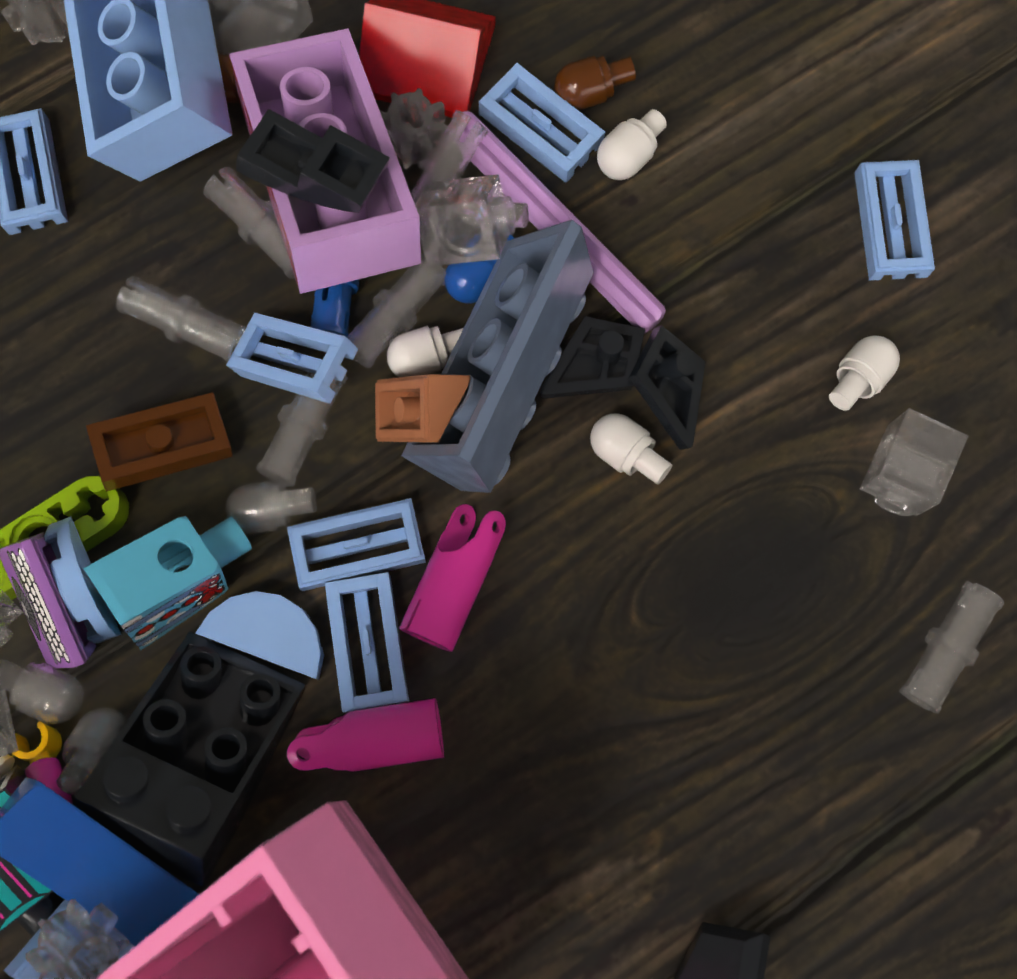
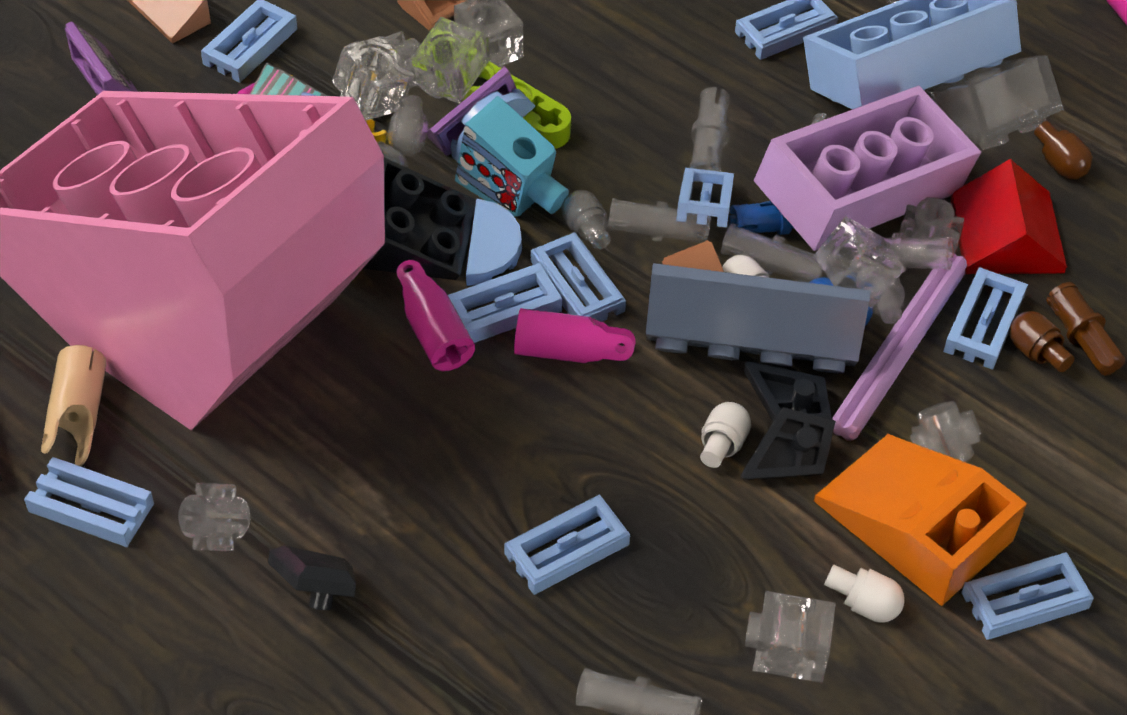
camera: 75 degrees right, 25 degrees down
reddish brown plate [86,392,233,492] -> none
black slope [236,109,390,213] -> none
white cylinder [597,109,667,180] -> none
none -> light blue tile [504,494,630,595]
none -> orange slope [814,434,1027,606]
none -> clear gear [910,401,981,462]
none -> reddish brown axle [1046,282,1125,376]

